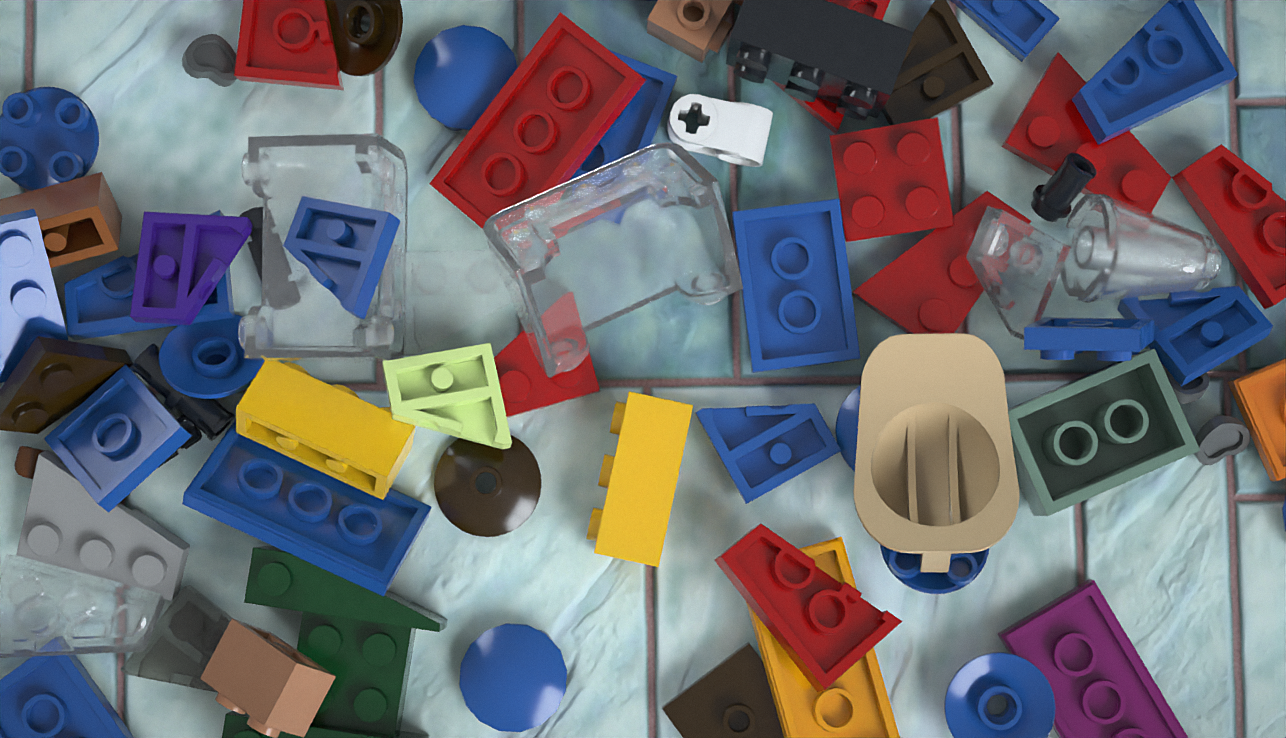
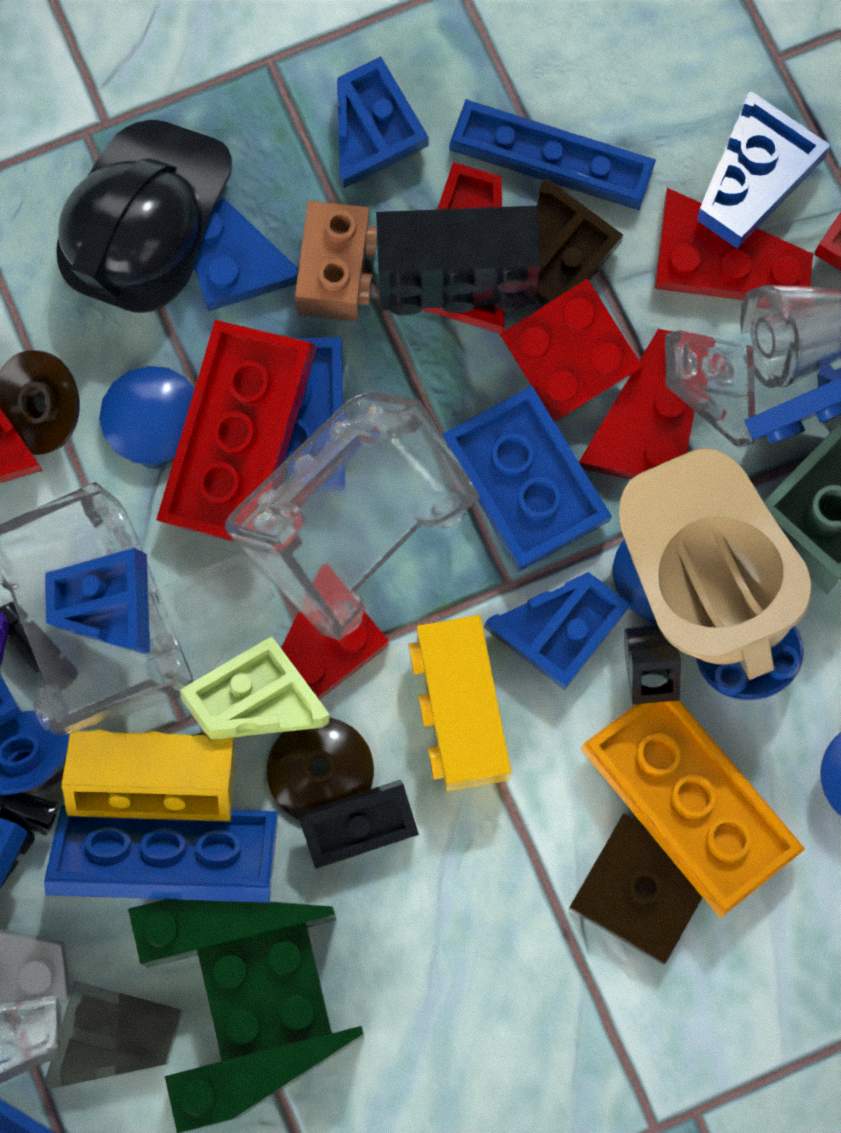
camera: 25 degrees left, 10 degrees down
nougat brick [200,618,336,738] -> none
blue dish [459,623,567,732] -> none
white piece [667,94,773,167] -> none
red wing [714,524,902,692] -> none
black pin [1031,152,1097,222] -> none
none -> black plate [297,779,419,869]
none -> black leg [624,625,681,705]

